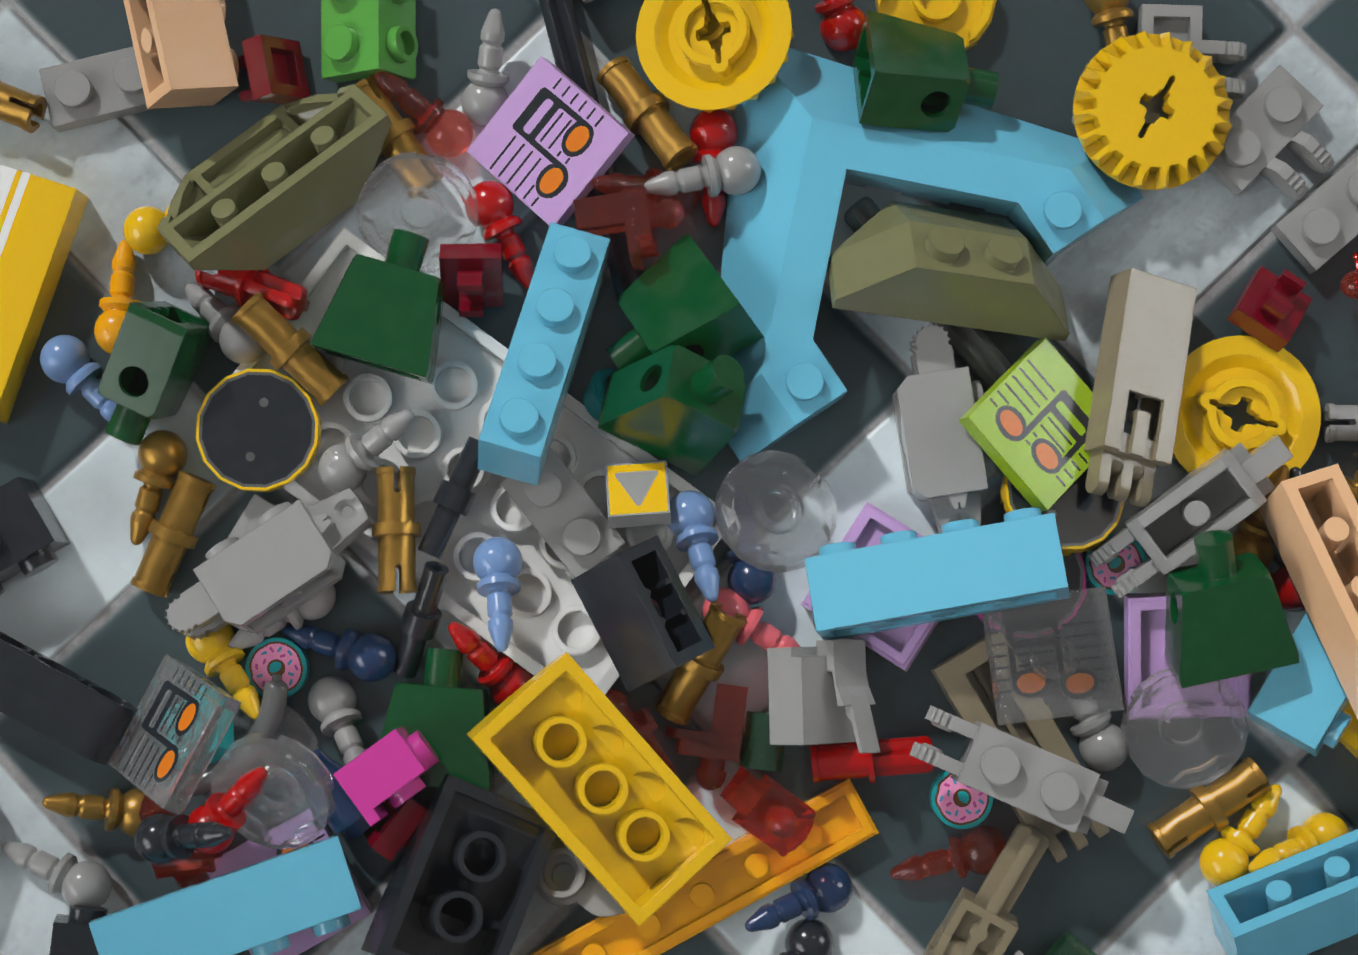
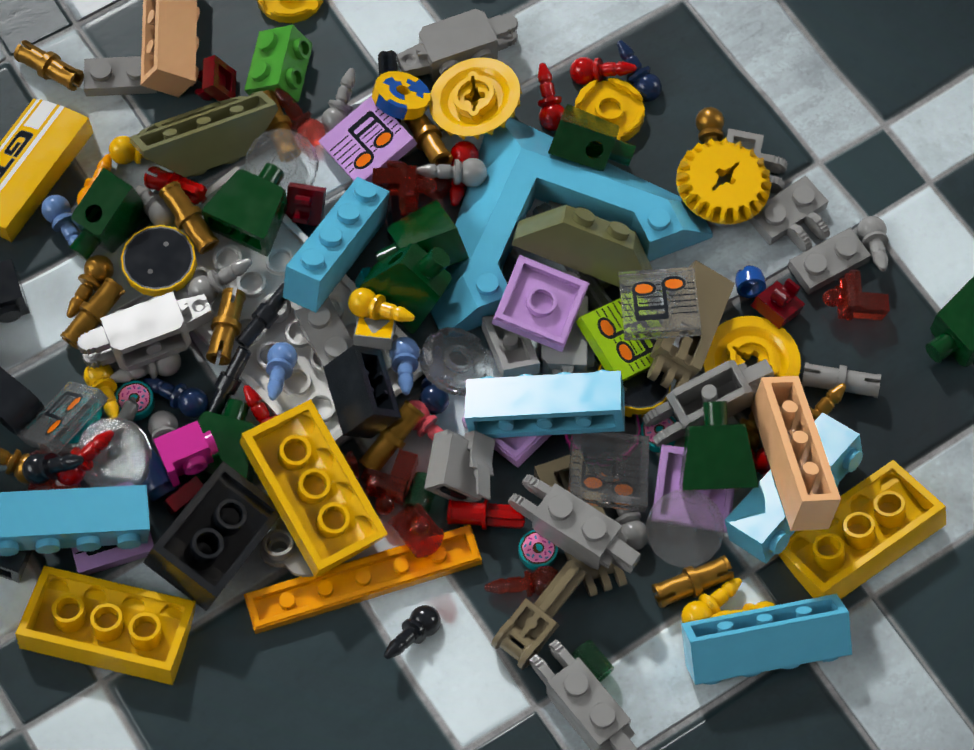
camera: 10 degrees right, 20 degrees down
red bar [466,181,535,289] -> none
dark blue bar [745,863,852,932] -> none
none -> yellow bar [348,287,415,322]
none -> piece [372,71,431,120]
none -> light grey plate [482,315,540,377]
none -> lavender tile [491,255,589,352]
none -> clear tile [618,267,701,341]
none -> blue hinge [735,265,766,298]

